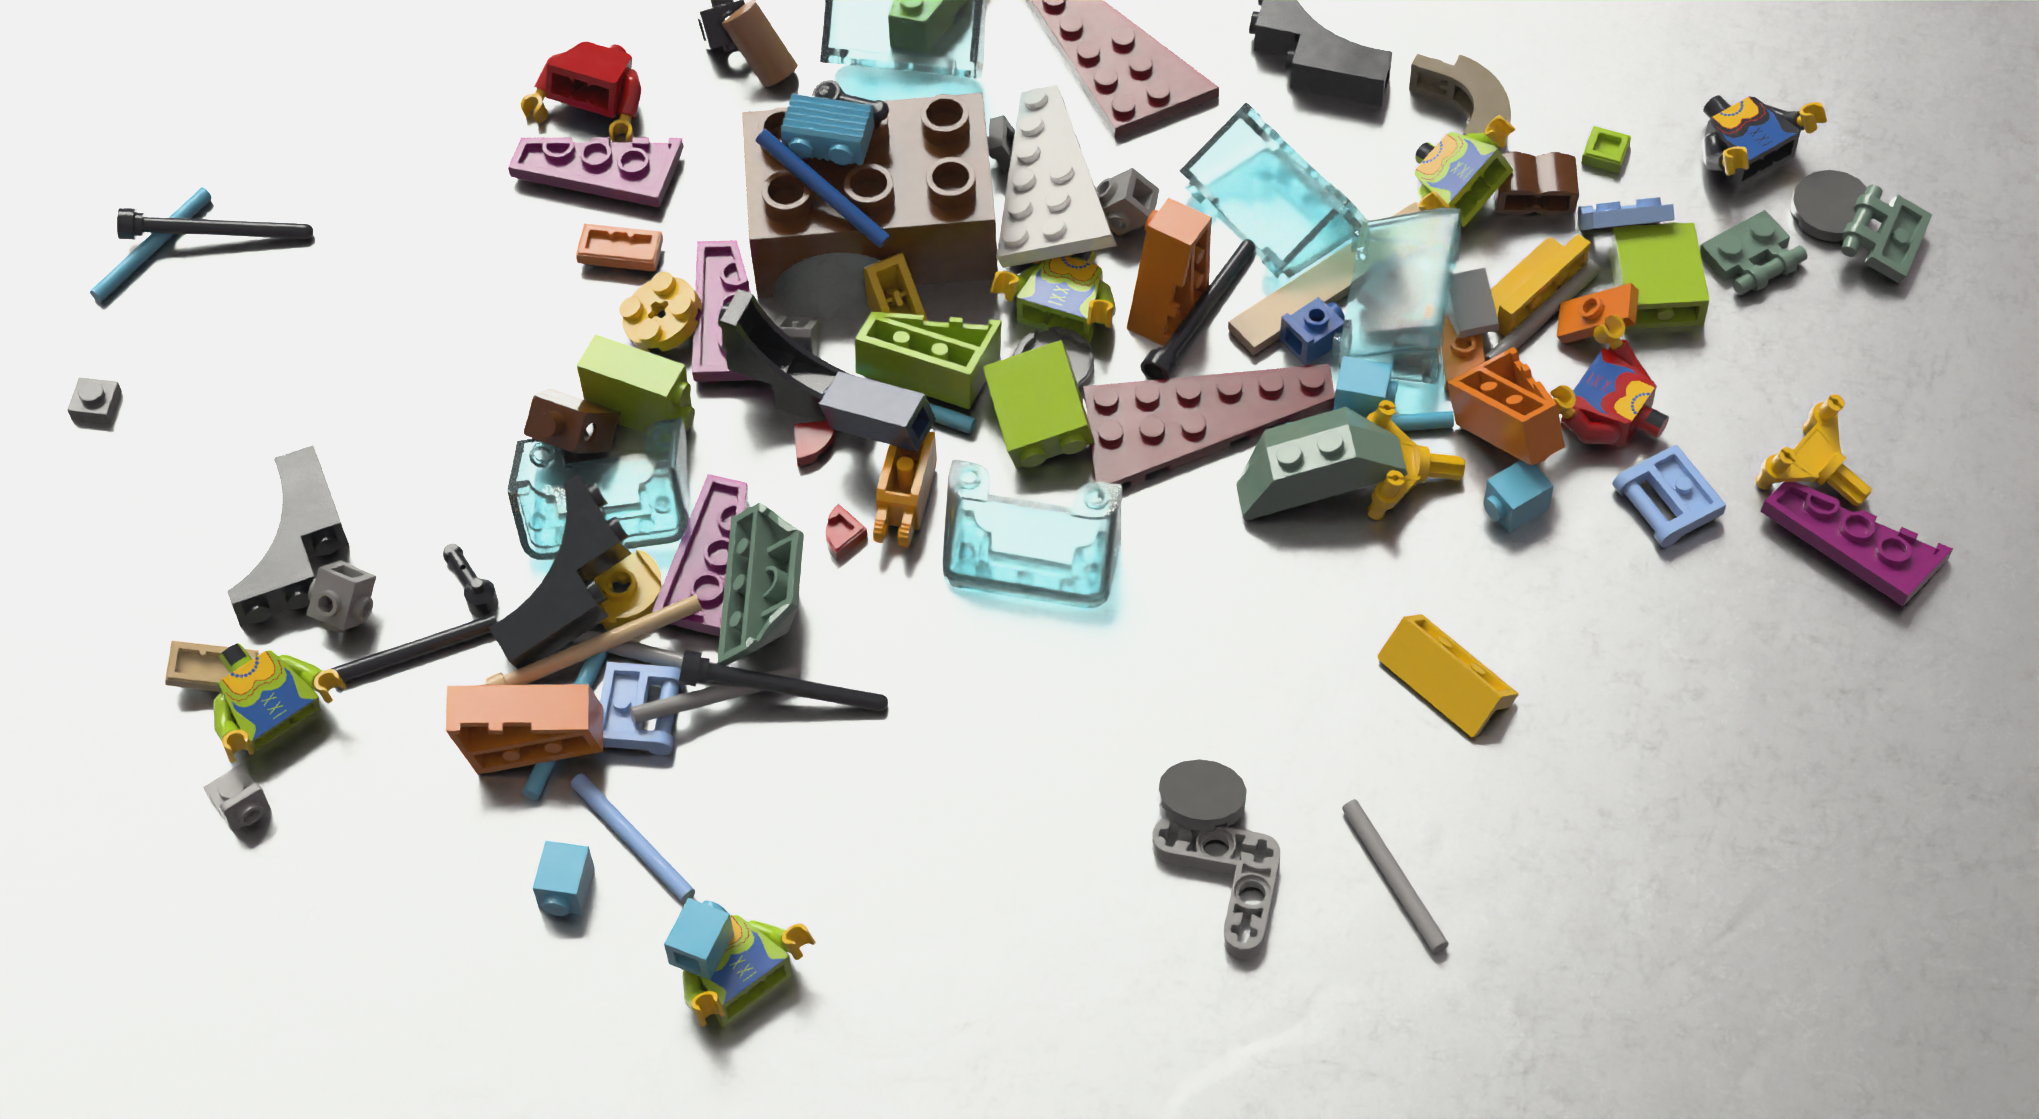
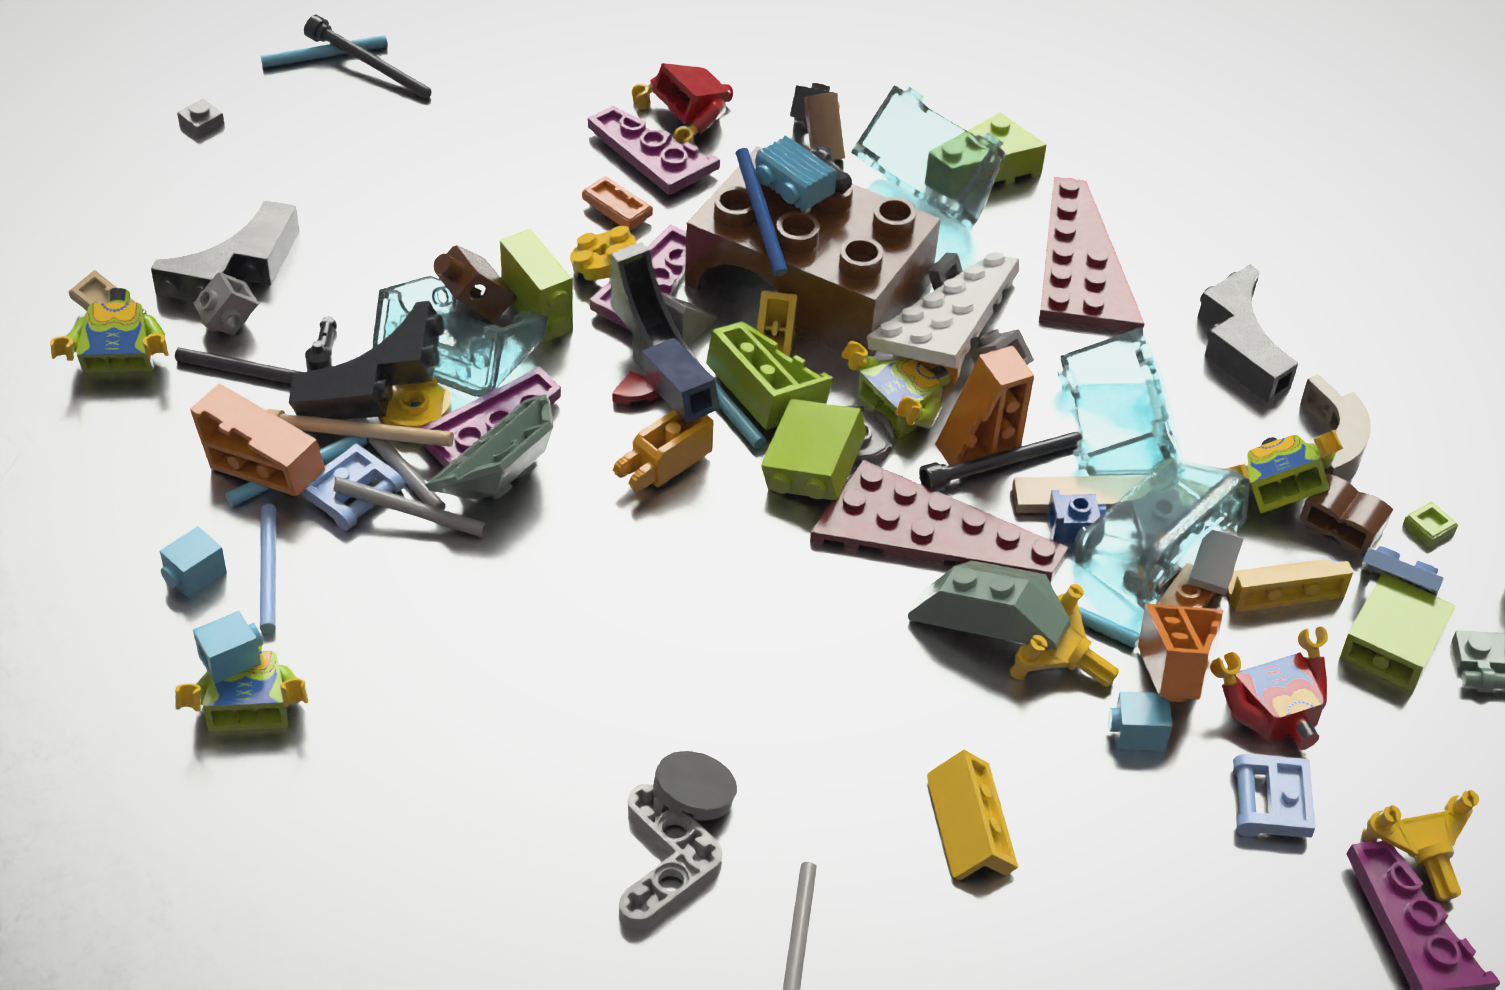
camera: 30 degrees right, 10 degrees down
light grey bracket [203,764,271,832] -> none
black piece [678,650,888,711] -> none
tile [825,503,868,561] -> none
clear light blue windscreen [942,458,1122,609] -> none
medium azure brick [1334,356,1398,417] -> none
light grey bar [1484,260,1601,362] -> none
orange plate [1557,283,1639,344] -> none

